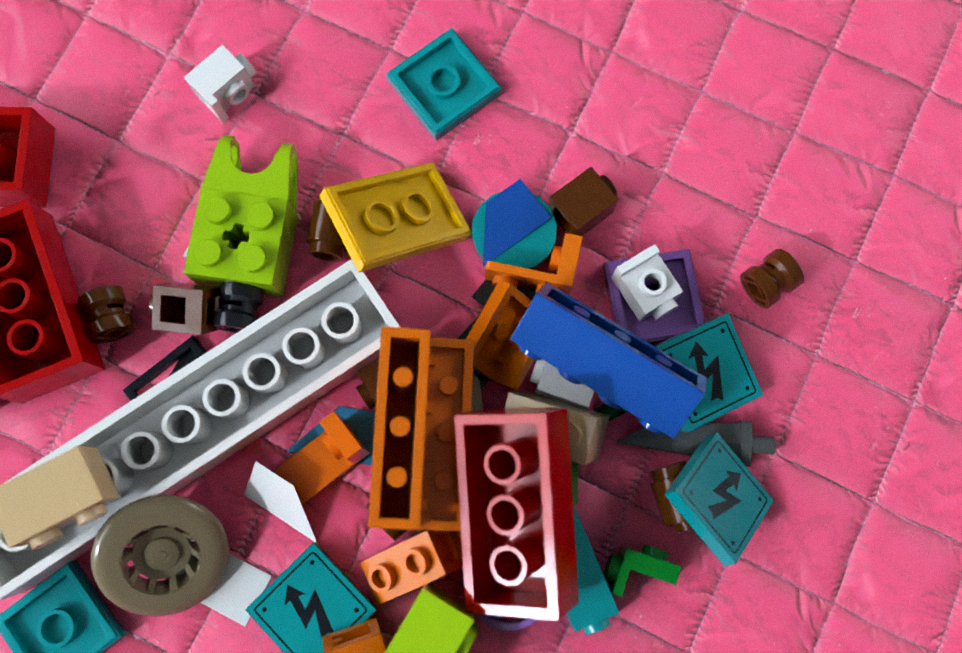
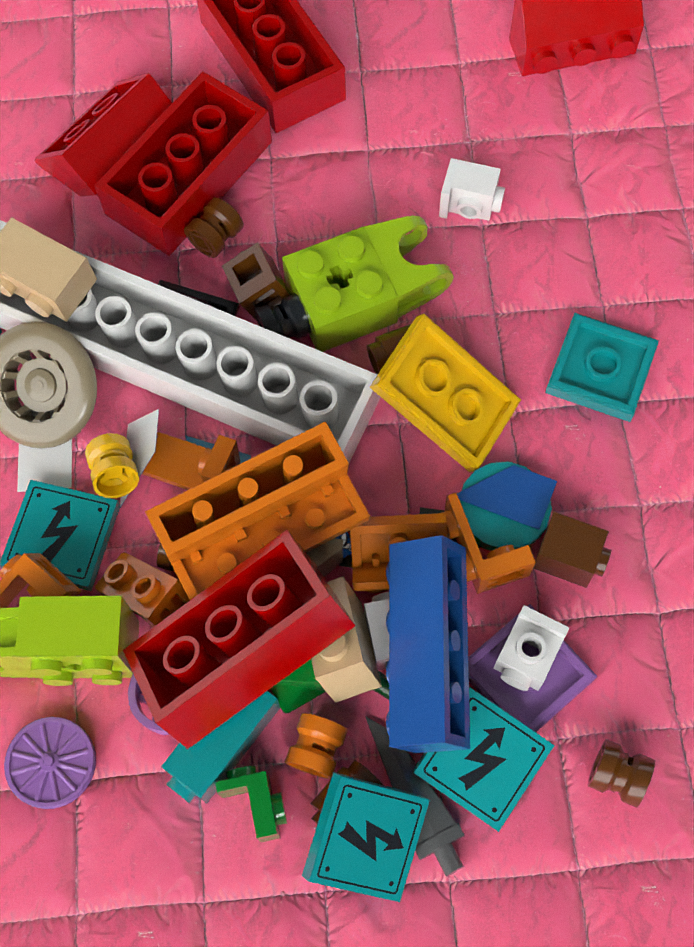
camera: 60 degrees right, 10 degrees down
none -> yellow wheel [85,433,139,498]
none -> orange wheel [284,713,348,779]

